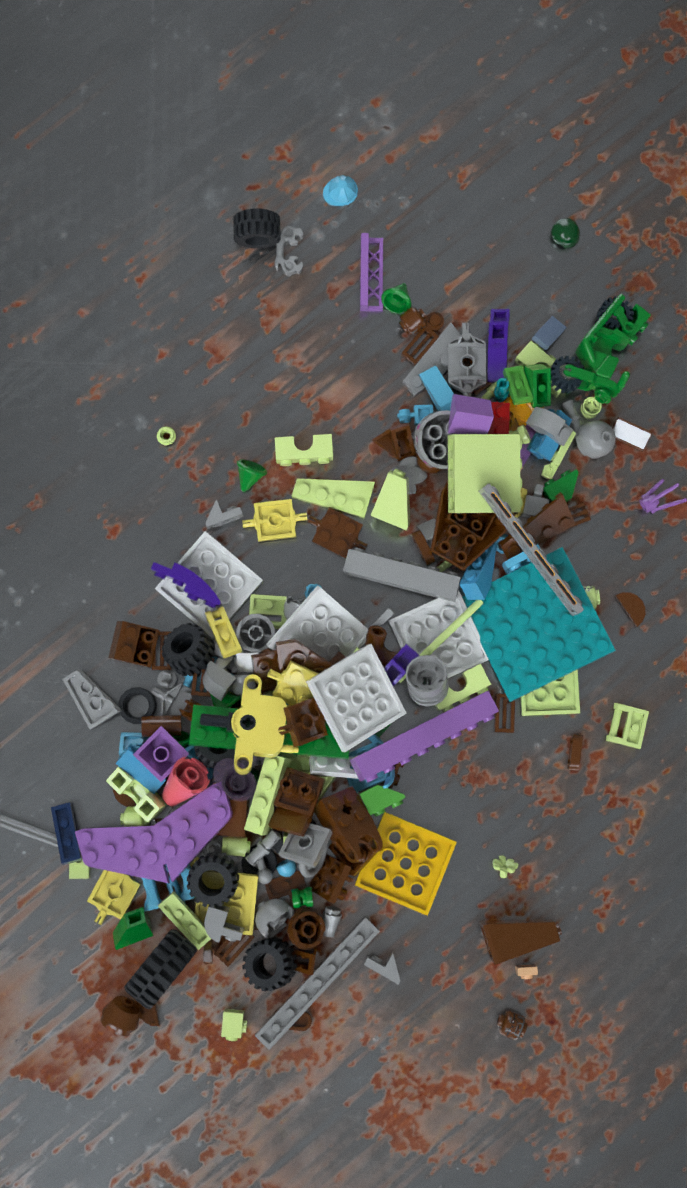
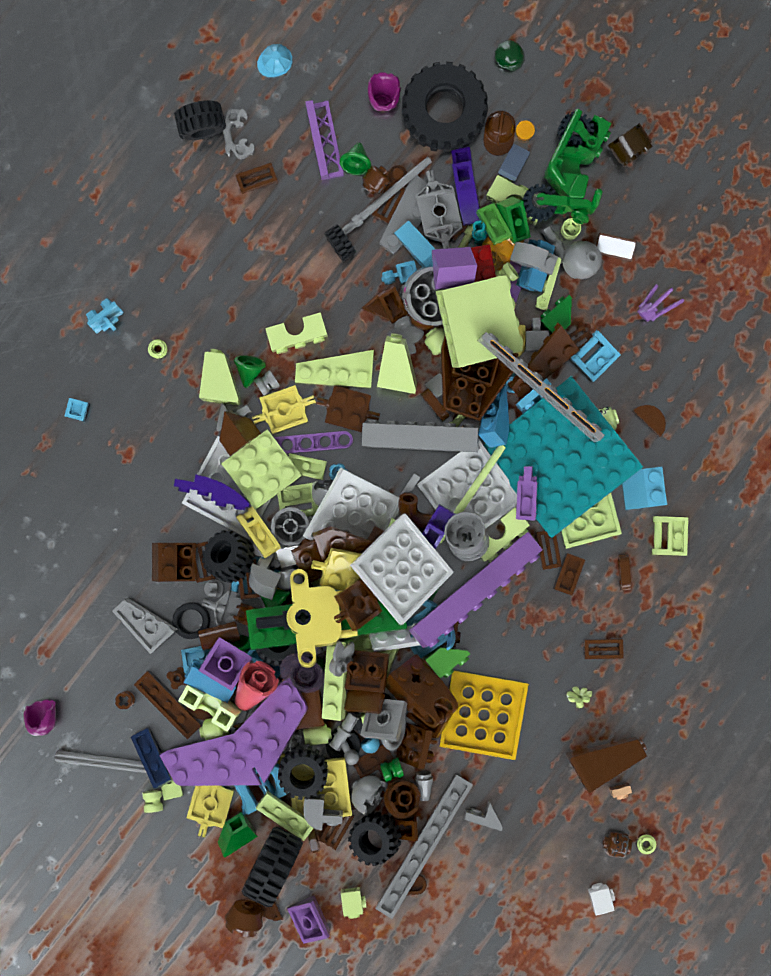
camera: 10 degrees left, 5 degrees up
none -> medium azure plate [65,398,89,421]
none -> medium azure hips [86,298,124,334]
none -> reddish brown bush [115,691,135,709]
none -> reddish brown plate [134,671,202,740]
none -> yellowish green wheel [142,790,163,813]
none -> reddish brown plate [166,667,187,689]
none -> yellowish green slope [199,349,242,405]
none -> reddish brown slope [219,411,261,456]
none -> yellowish green plate [221,429,302,510]
none -> reddish brown tile [235,162,278,194]
none -> light grey wheel [254,370,280,396]
none -> medium lavender beam [274,431,353,454]
none -> medium lavender slope [287,895,330,944]
none -> yellowish green plate [289,453,327,480]
none -> black tyre [324,224,356,262]
none -> light grey plate [329,640,355,677]
none -> light grey bar [342,156,432,235]
none -> magenta hair [368,72,401,111]
none -> black tyre [402,61,488,152]
none -> yellowish green head [425,327,445,355]
none -> reddish brown piece [483,110,516,156]
none -> light orange tile [515,120,535,141]
none -> medium lavender hinge [516,466,538,520]
none -> reddish brown plate [554,553,585,596]
none -> medium azure plate [570,330,621,382]
none -> reddish brown tile [584,639,624,659]
none -> white brick [588,883,615,916]
none -> dark brown brick [607,123,653,166]
none -> medium azure slope [622,467,667,510]
none -> yellowish green plate [637,834,656,854]

